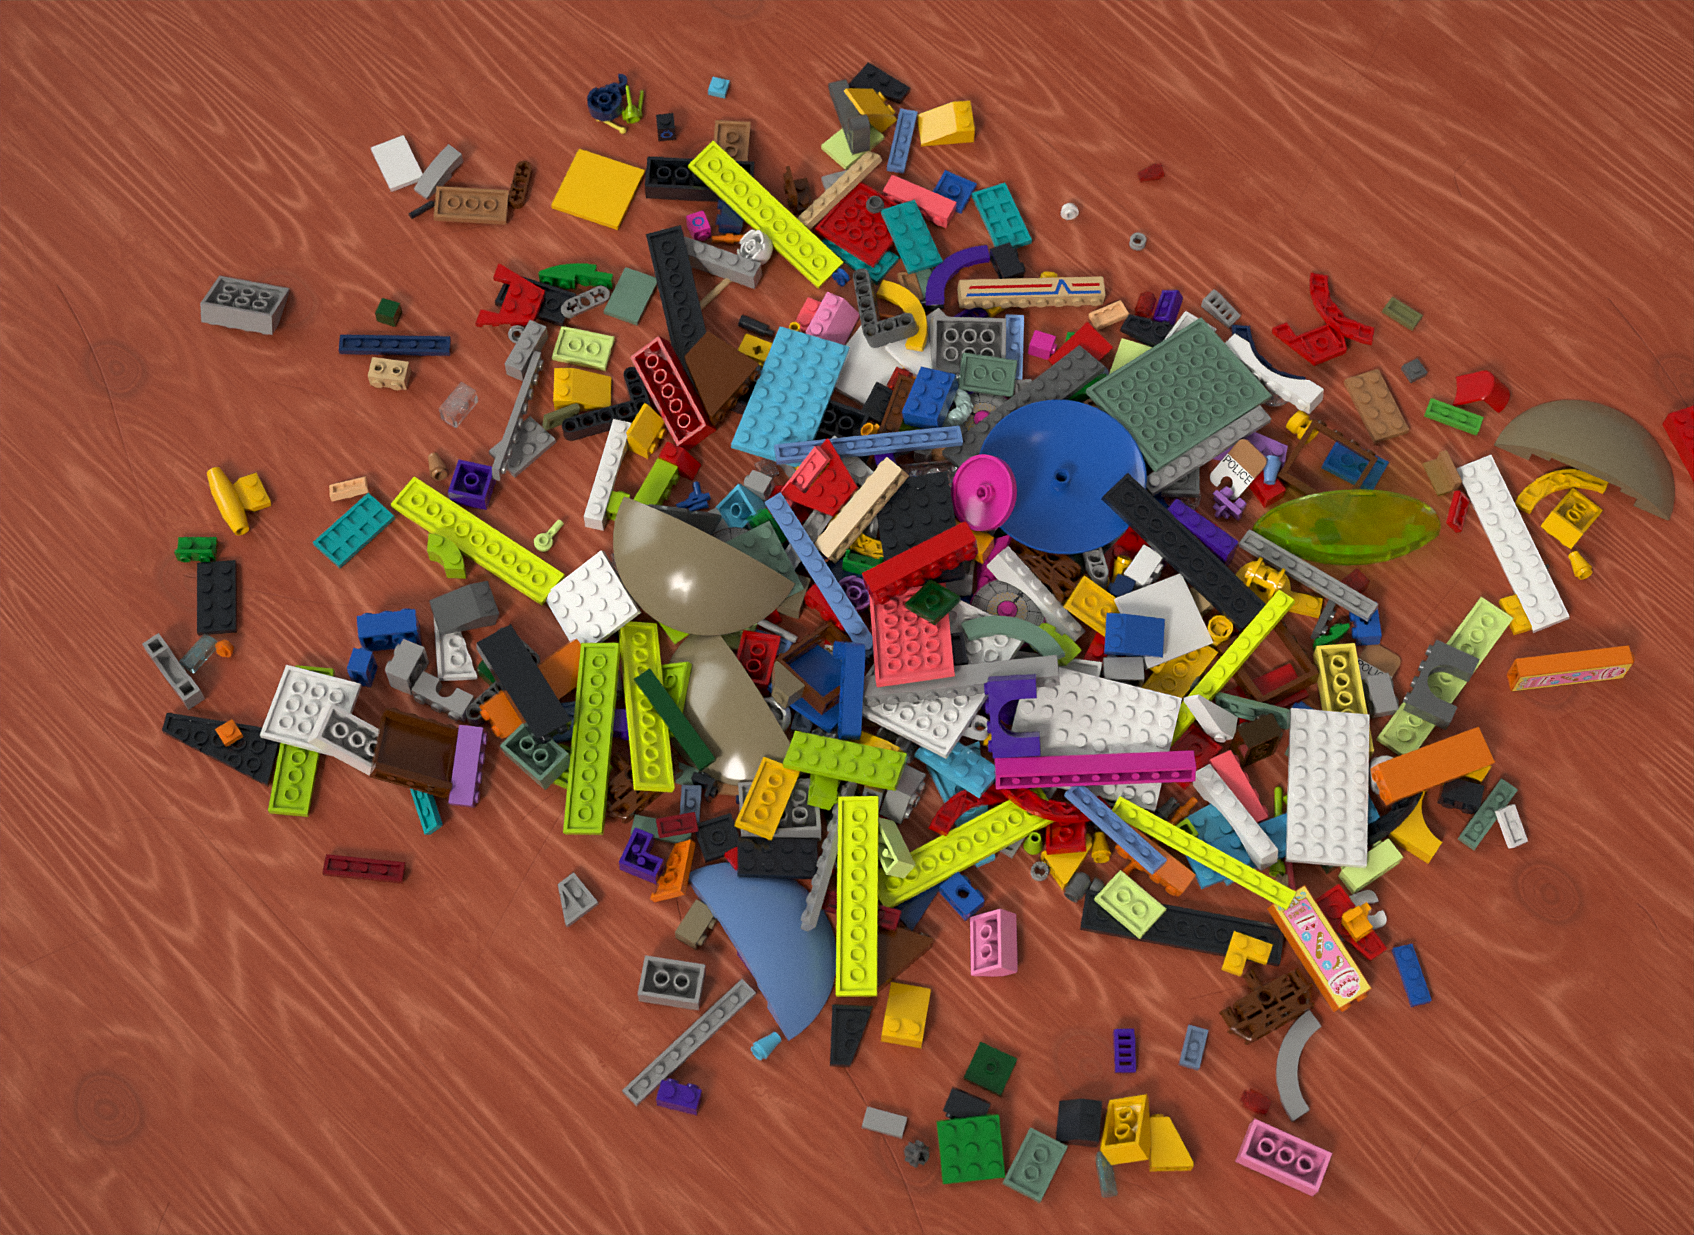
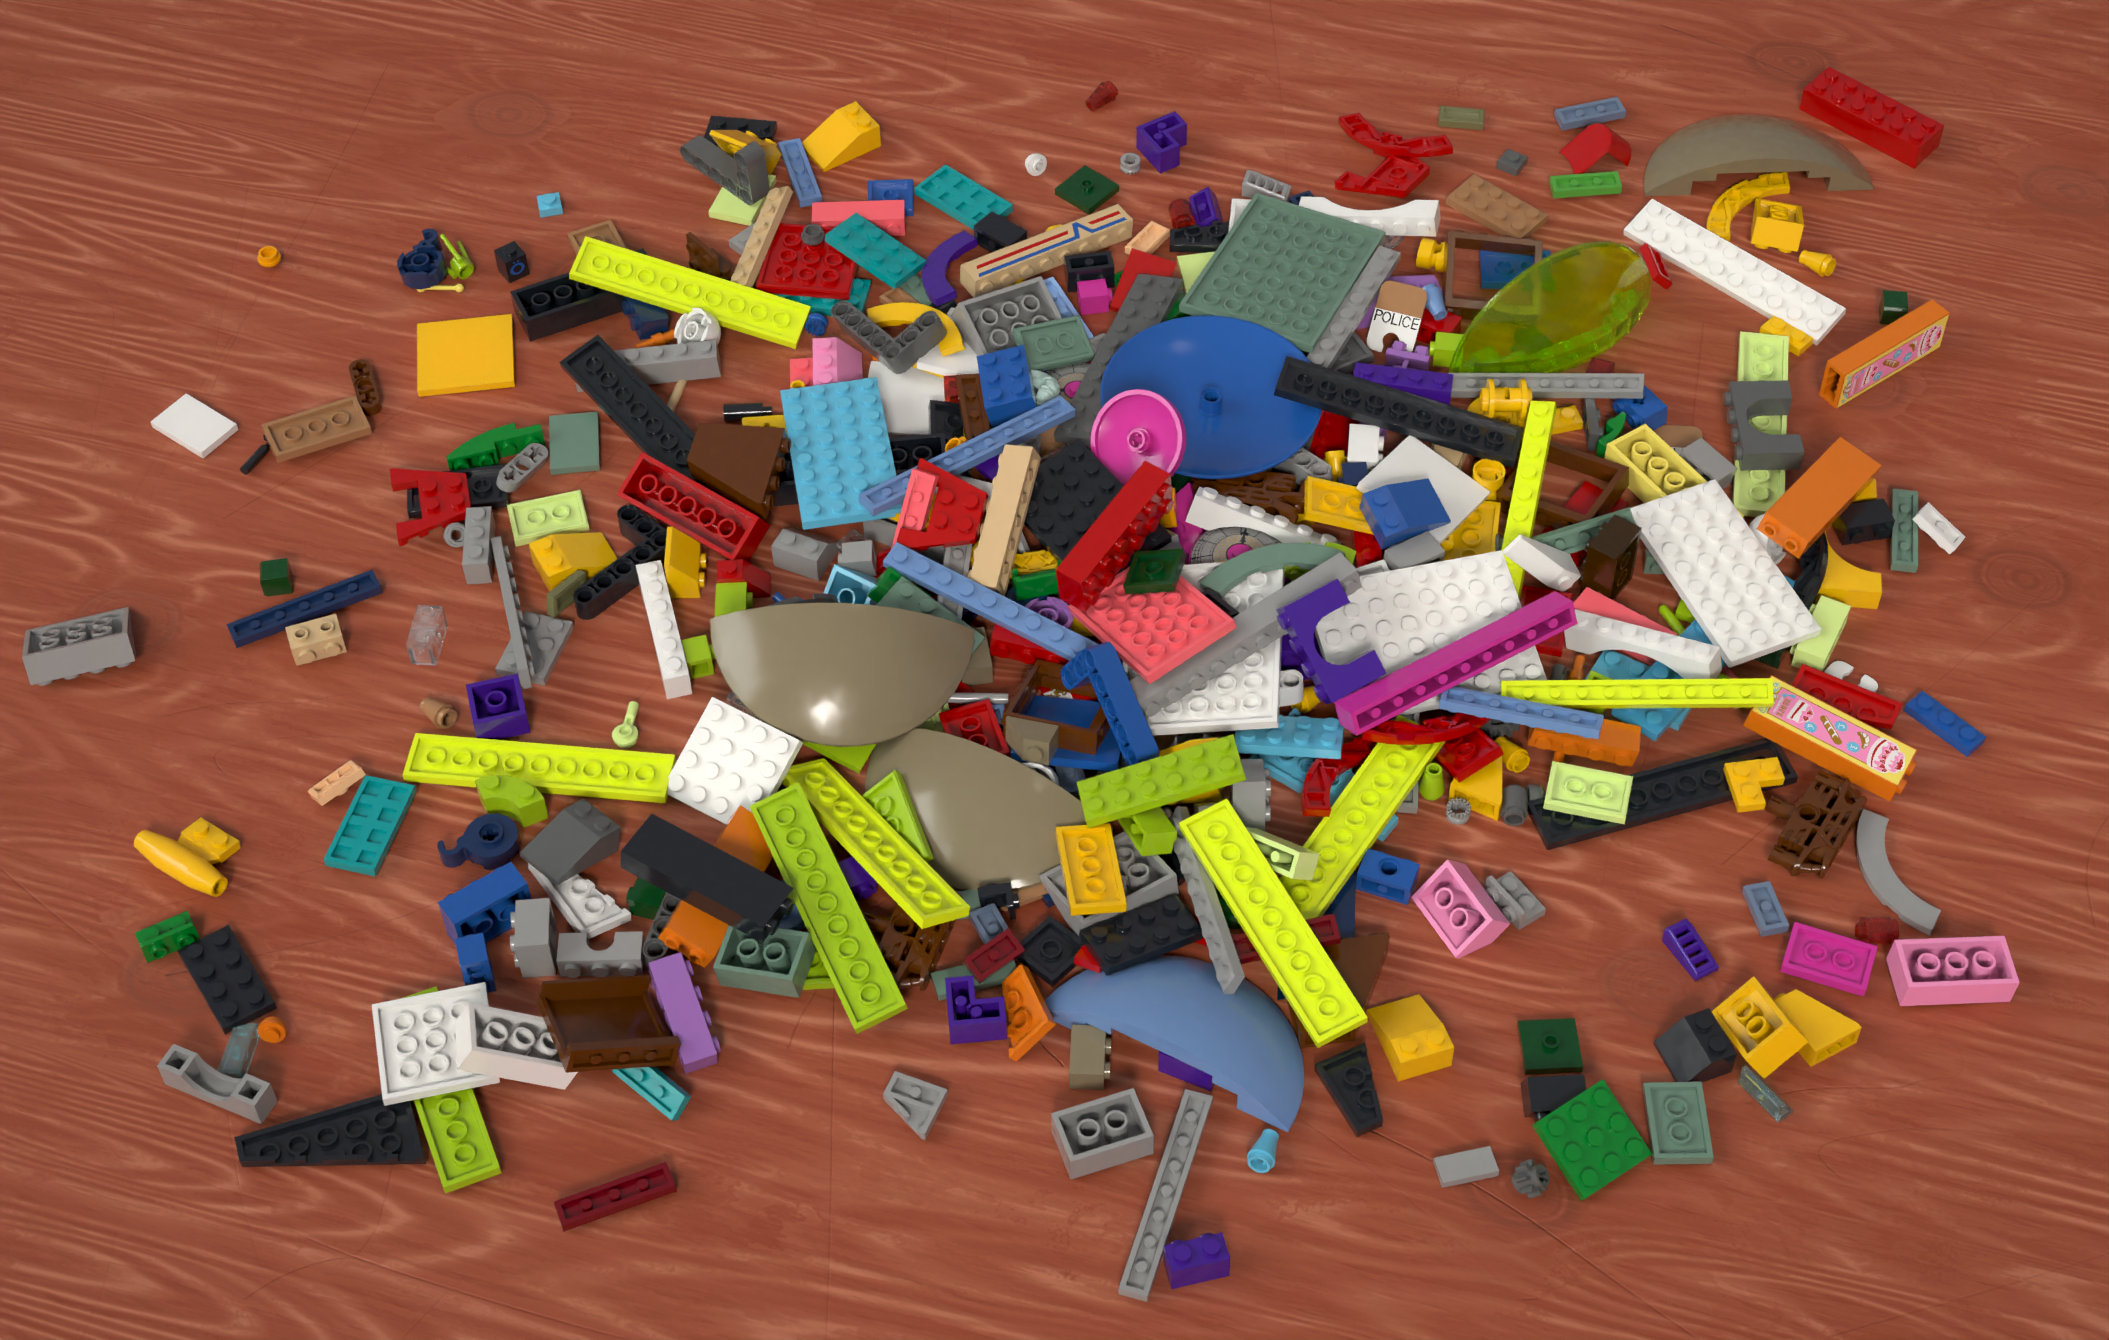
camera: 25 degrees left, 15 degrees down
orange plate [215,719,243,747] -> none
light grey slope [414,144,463,200] -> none
dark green tile [634,668,716,771] -> none
dark pink brick [686,210,711,241] -> none
light orange brick [1341,902,1373,942] -> none
medium nougat panel [1423,450,1462,496] -> none
none -> light orange plate [257,246,281,267]
none -> dark blue piece [437,814,521,870]
none -> light grey slope [771,528,841,581]
none -> dark green plate [1055,165,1119,215]
none -> black brick [1064,251,1114,293]
none -> dark purple brick [1136,111,1187,174]
none -> lime brick [1429,332,1465,369]
none -> light grey bracket [1485,871,1546,930]
none -> sand blue plate [1554,97,1626,131]
none -> dark pink plate [1780,922,1878,997]
none -> dark green piece [1879,290,1908,324]

